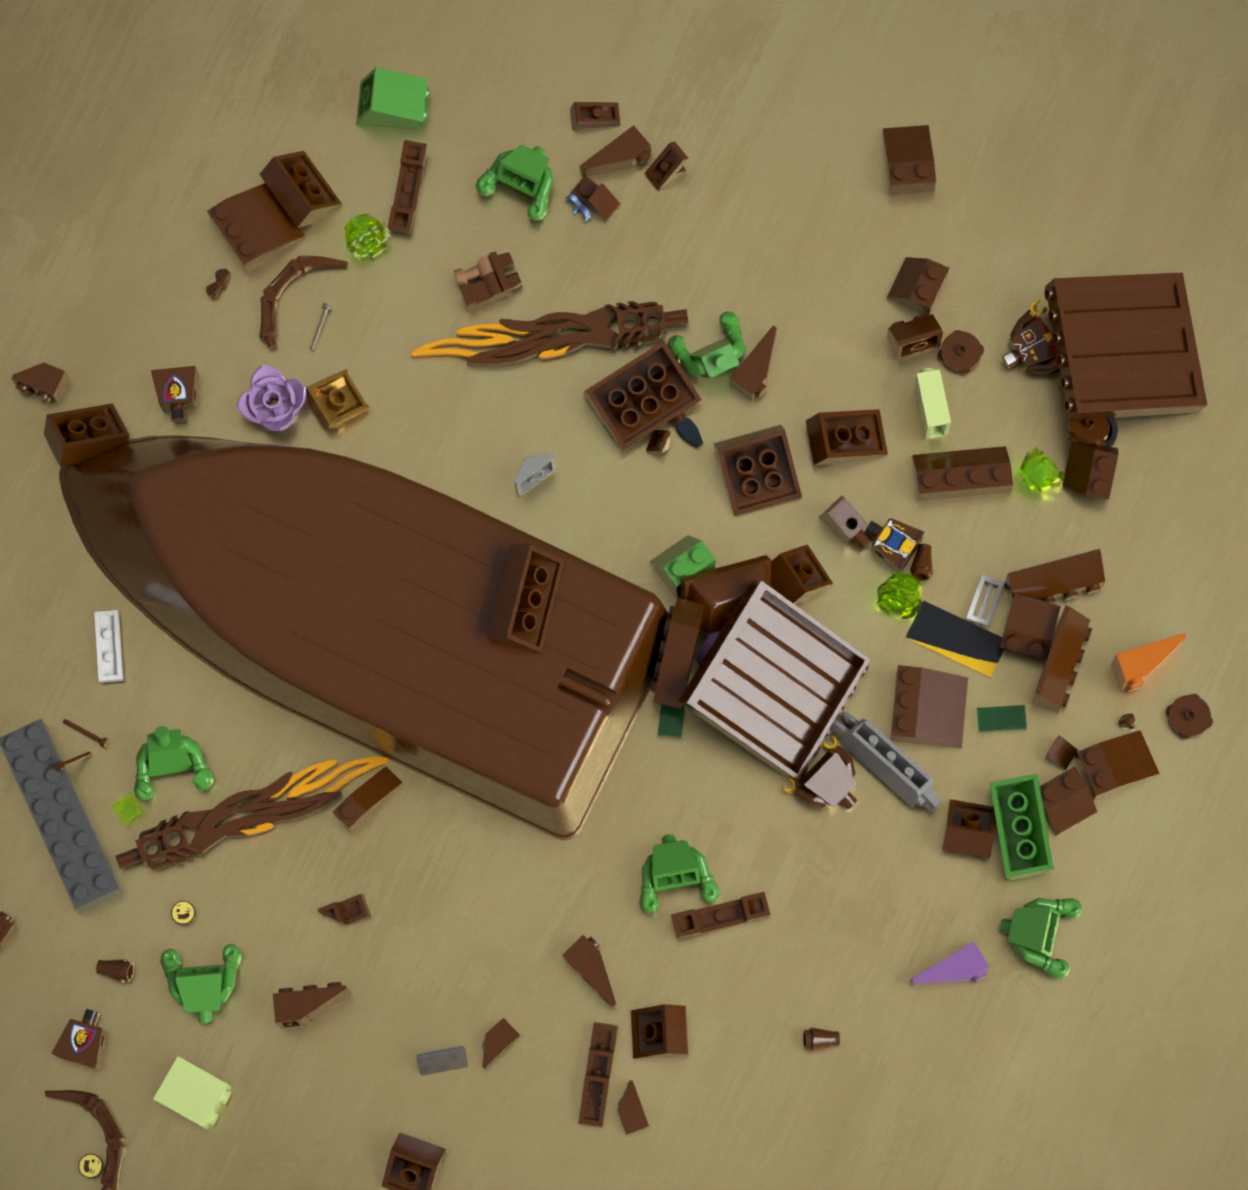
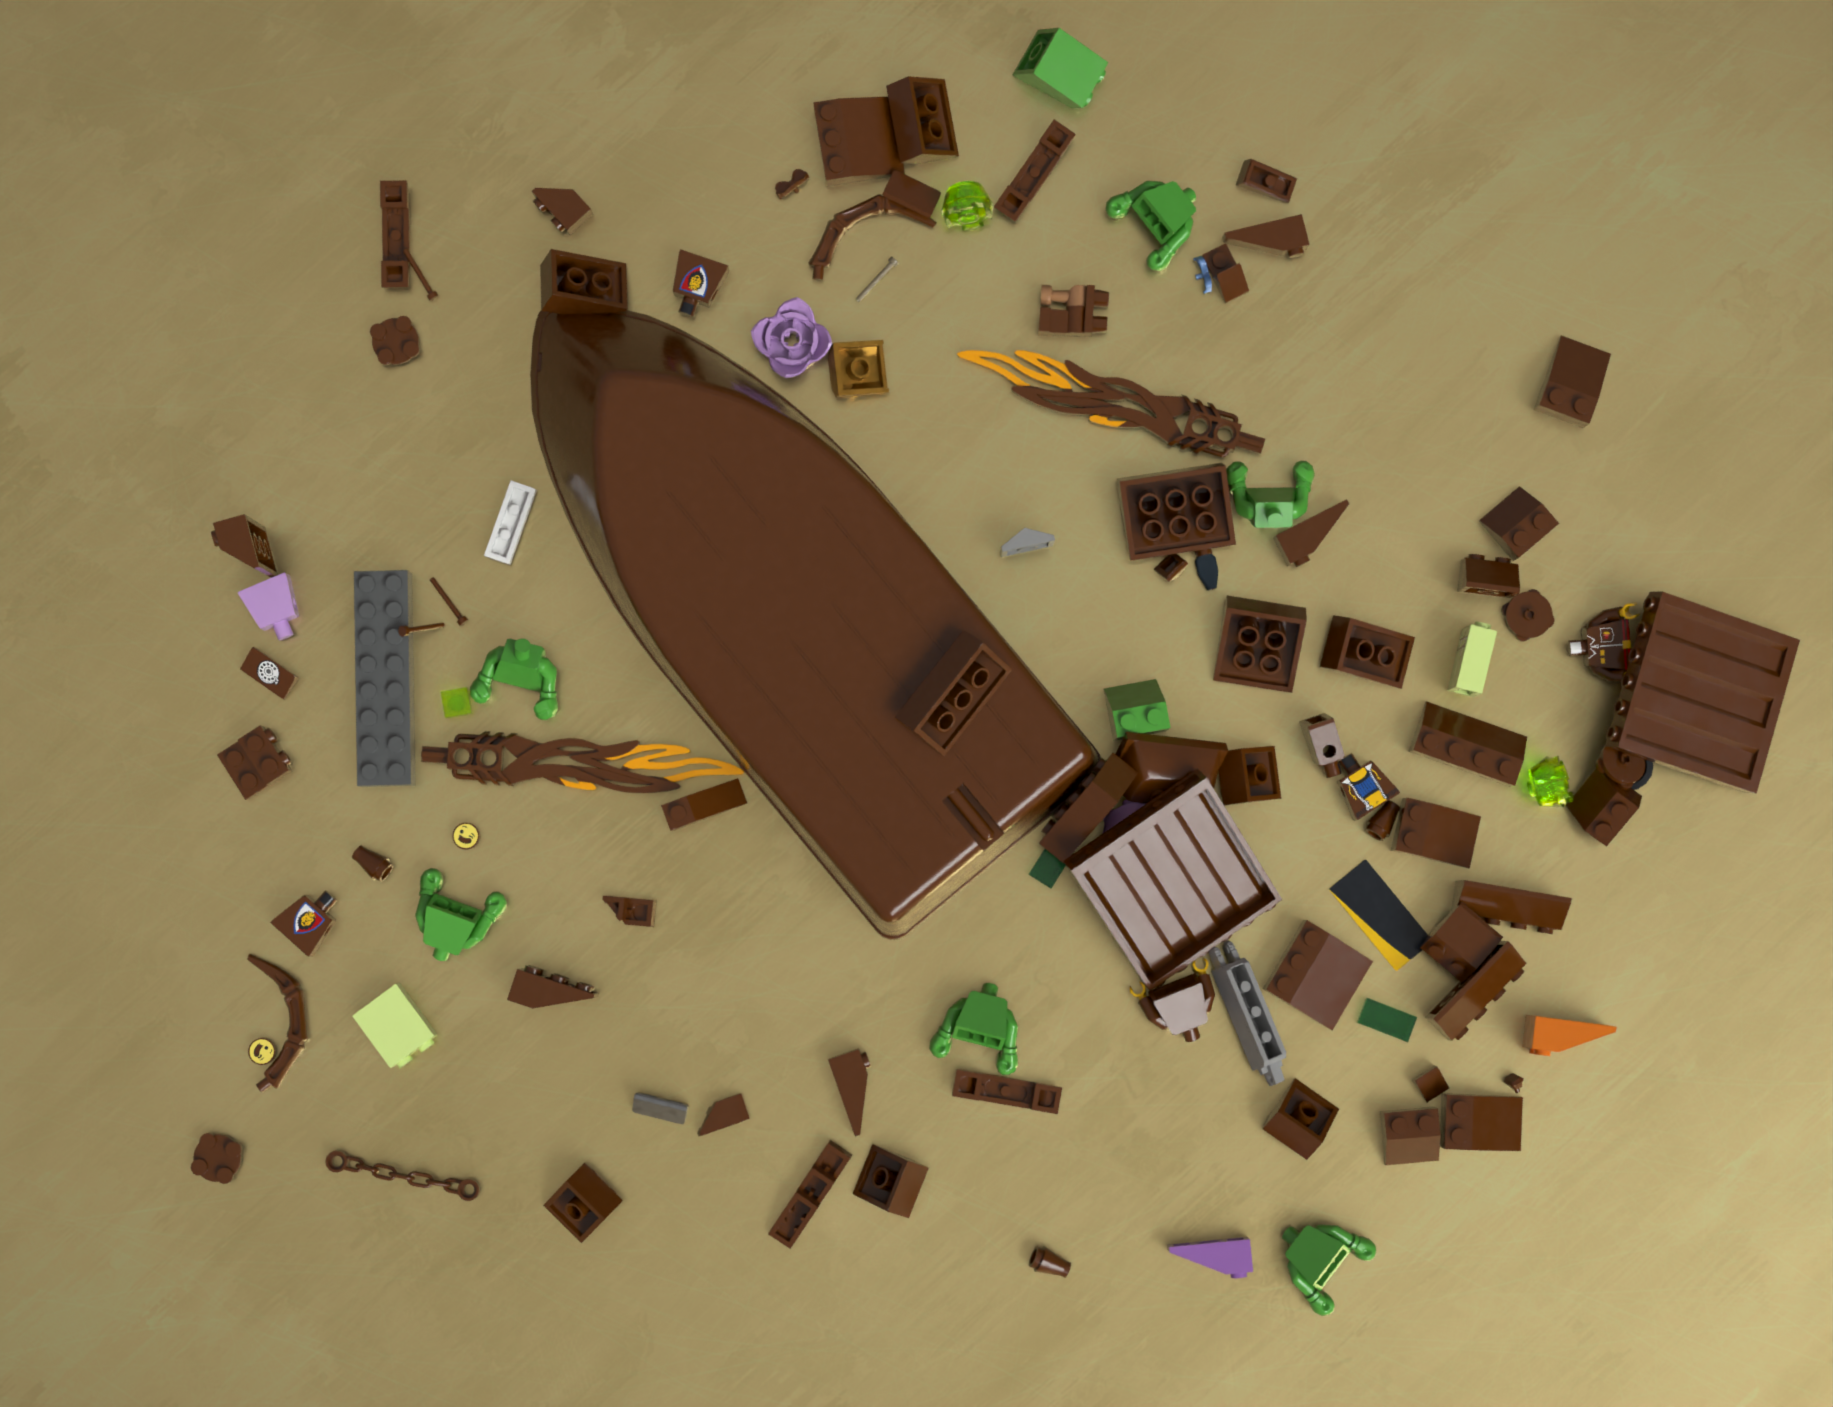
camera: 15 degrees right, 10 degrees up
reddish brown slope [617,1080,649,1135] -> none
reddish brown slope [645,141,689,190] -> none
clear neon green cone [877,572,922,619] -> none
white tile [966,575,1004,628] -> none
bright green slope [990,774,1055,881] -> none
reddish brown piece [1165,694,1213,740] -> none
none -> reddish brown slope [882,170,941,218]
none -> reddish brown slope [1391,798,1481,869]

